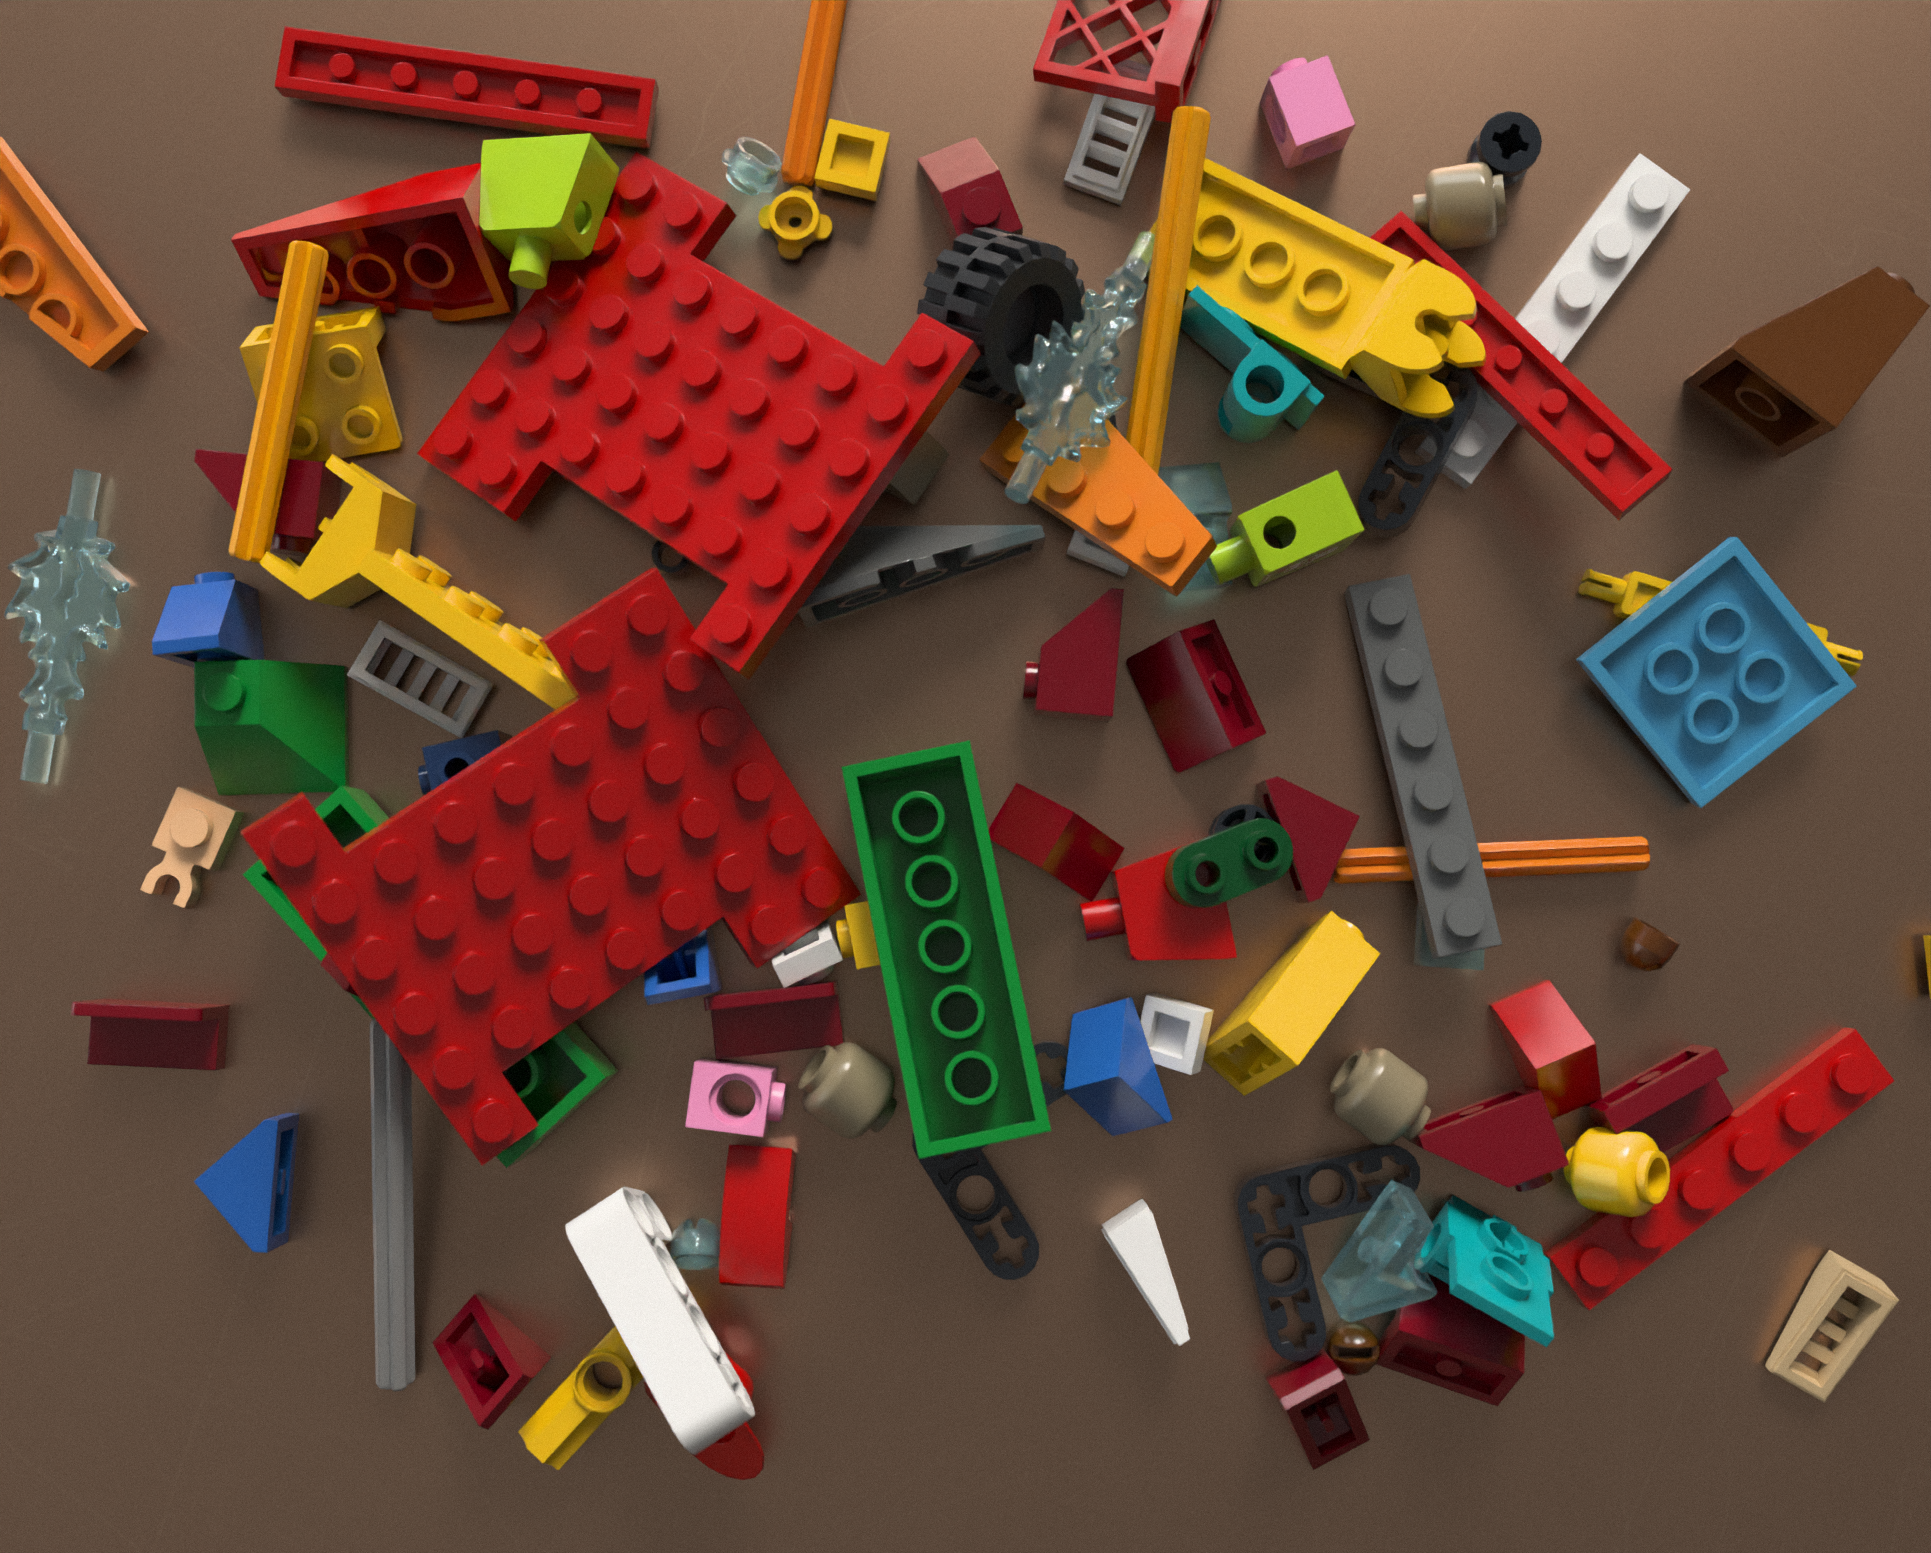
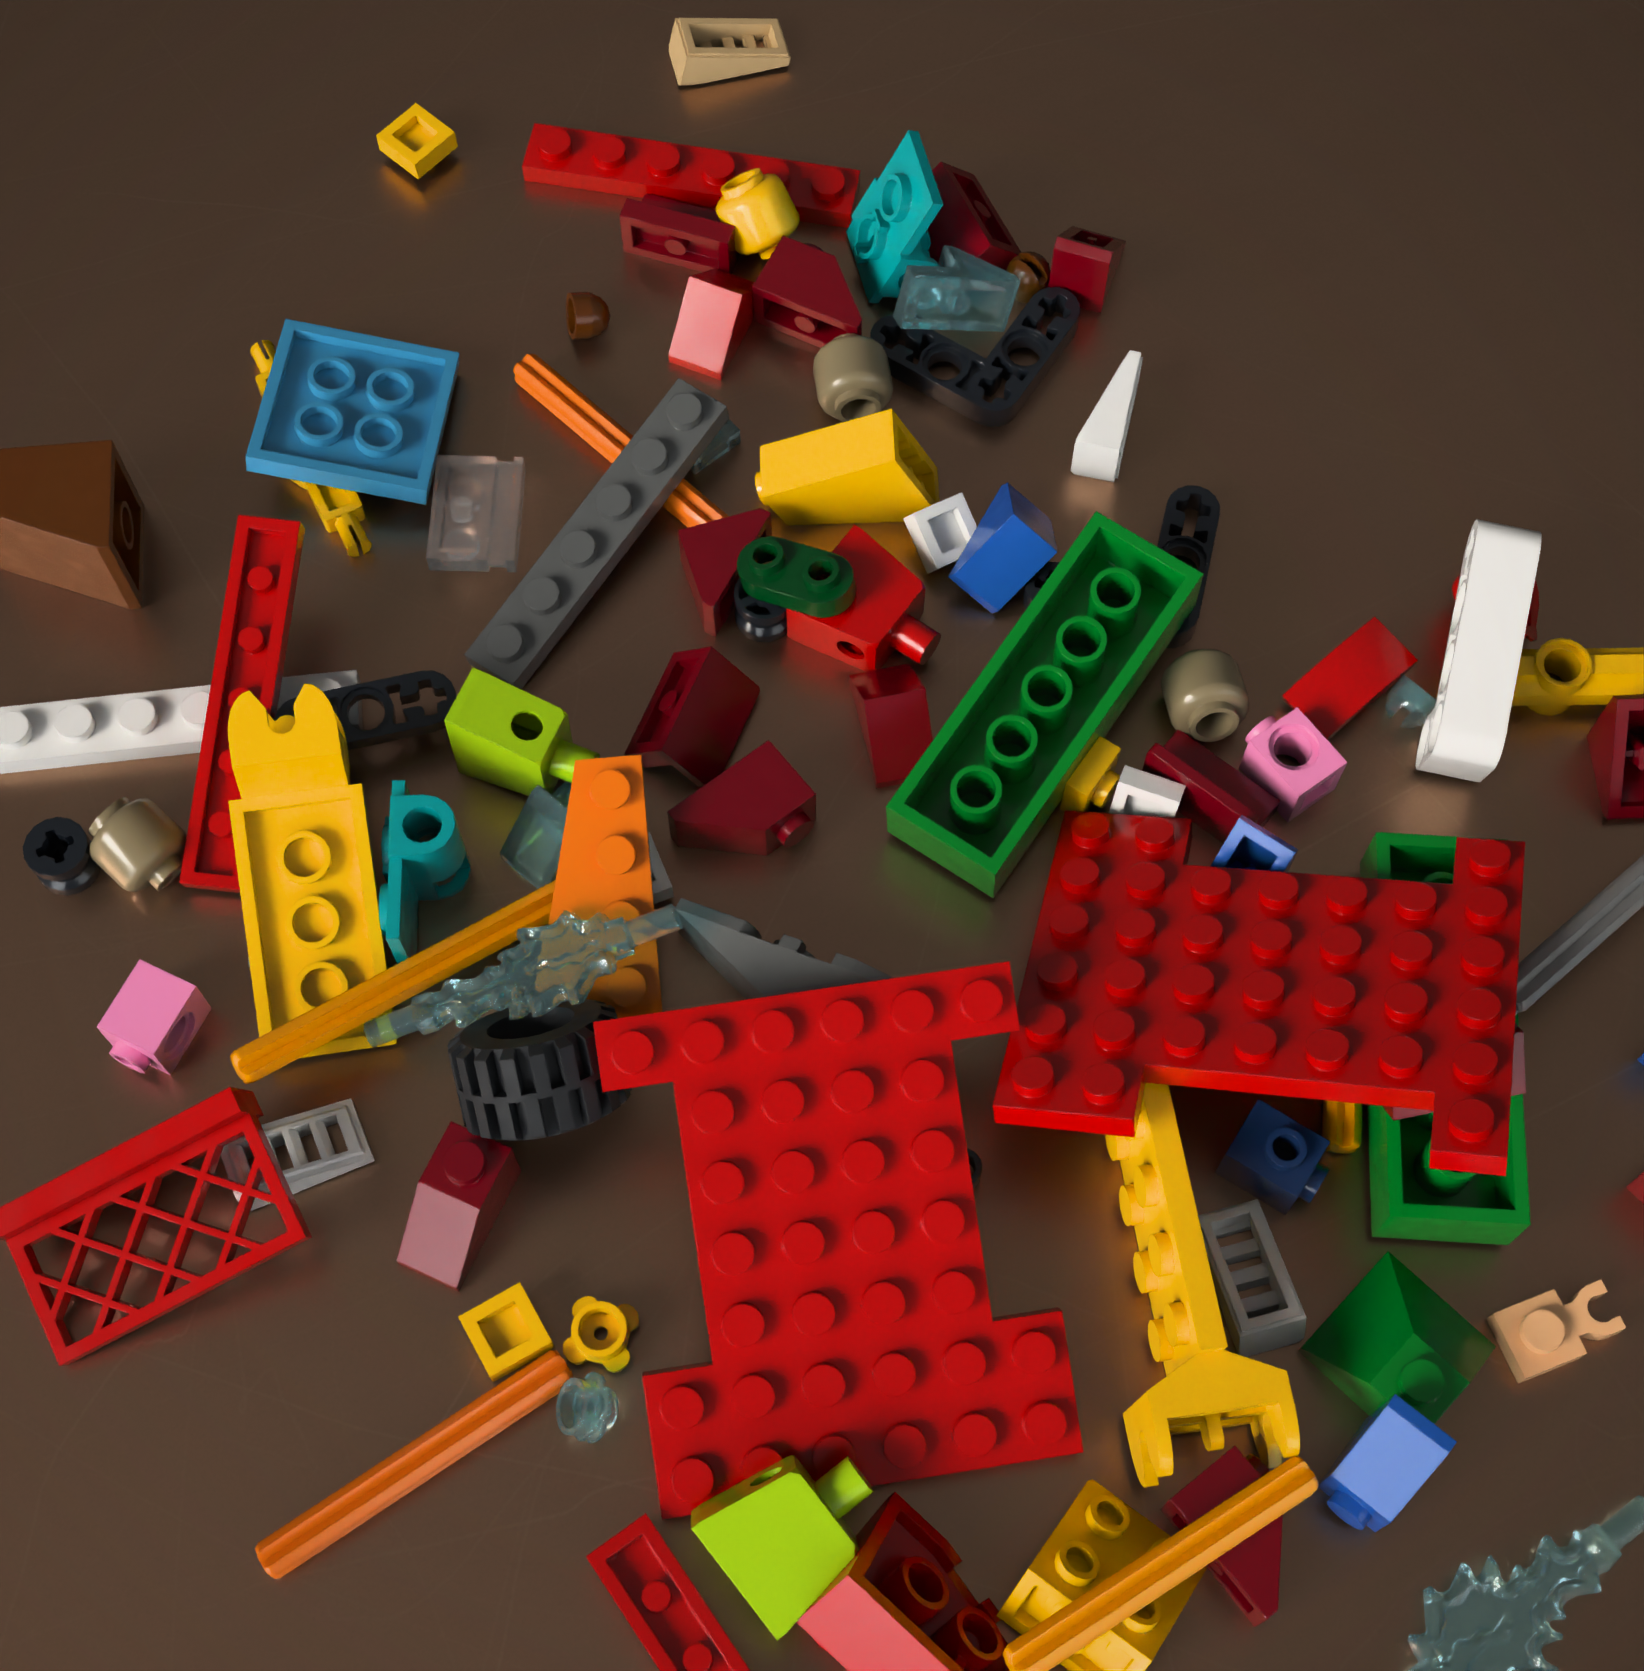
camera: 130 degrees left, 20 degrees down
none -> clear plate [426,455,526,572]

